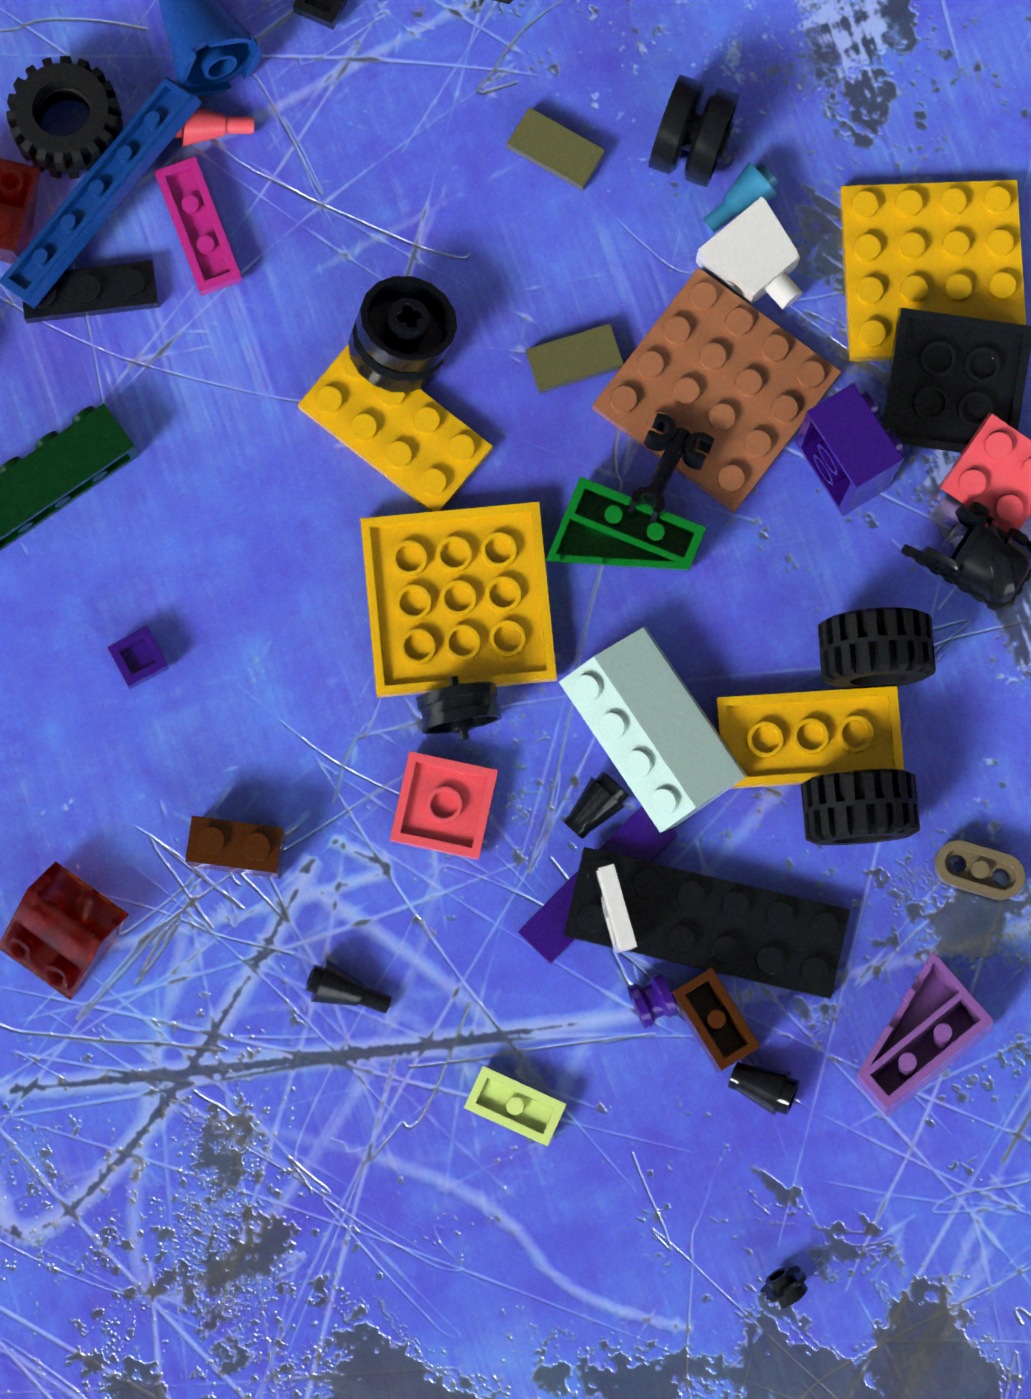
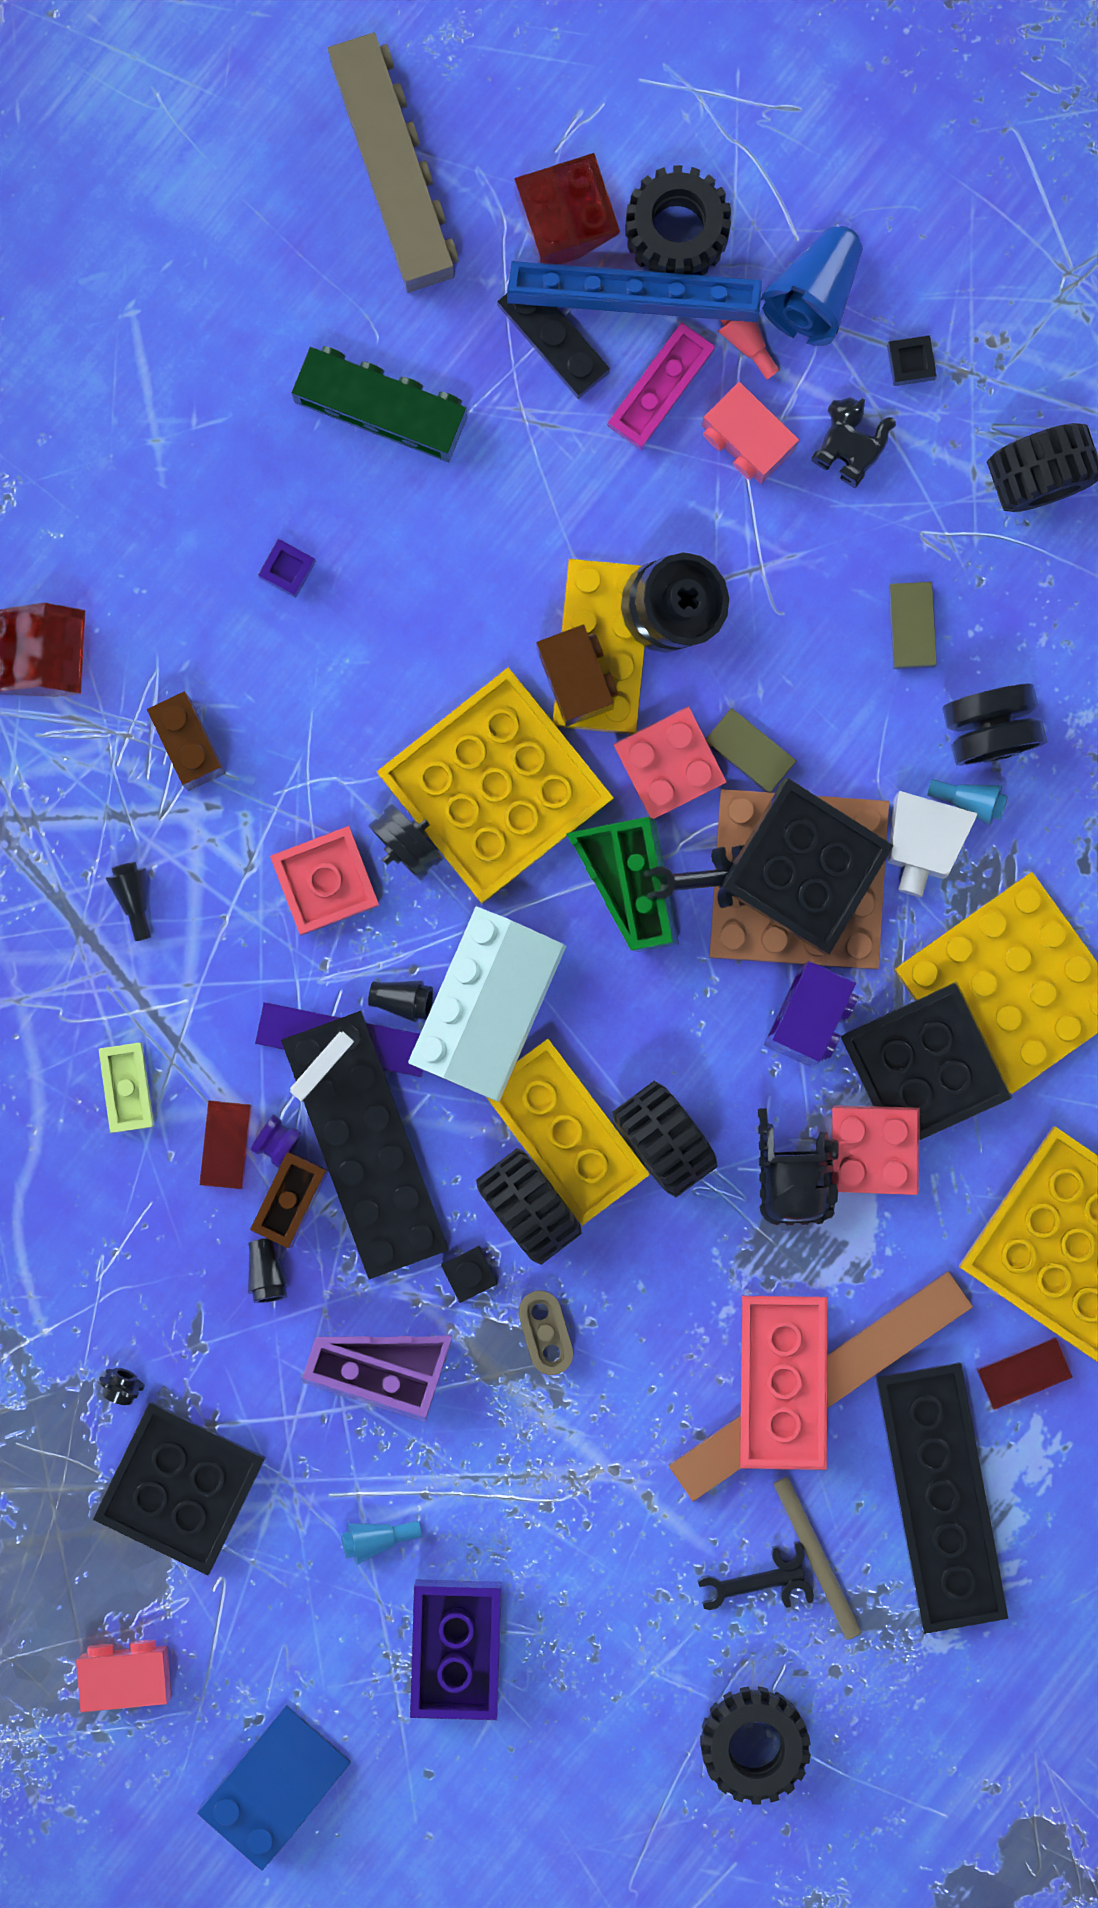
camera: 60 degrees right, 5 degrees up
none -> black plate [93,1402,266,1576]
none -> clear red tile [199,1100,252,1189]
none -> black plate [441,1246,498,1303]
none -> reddish brown brick [536,624,619,727]
none -> coral plate [613,706,727,819]
none -> coral brick [702,382,799,484]
none -> black plate [719,778,894,955]
none -> black animal [811,397,896,488]

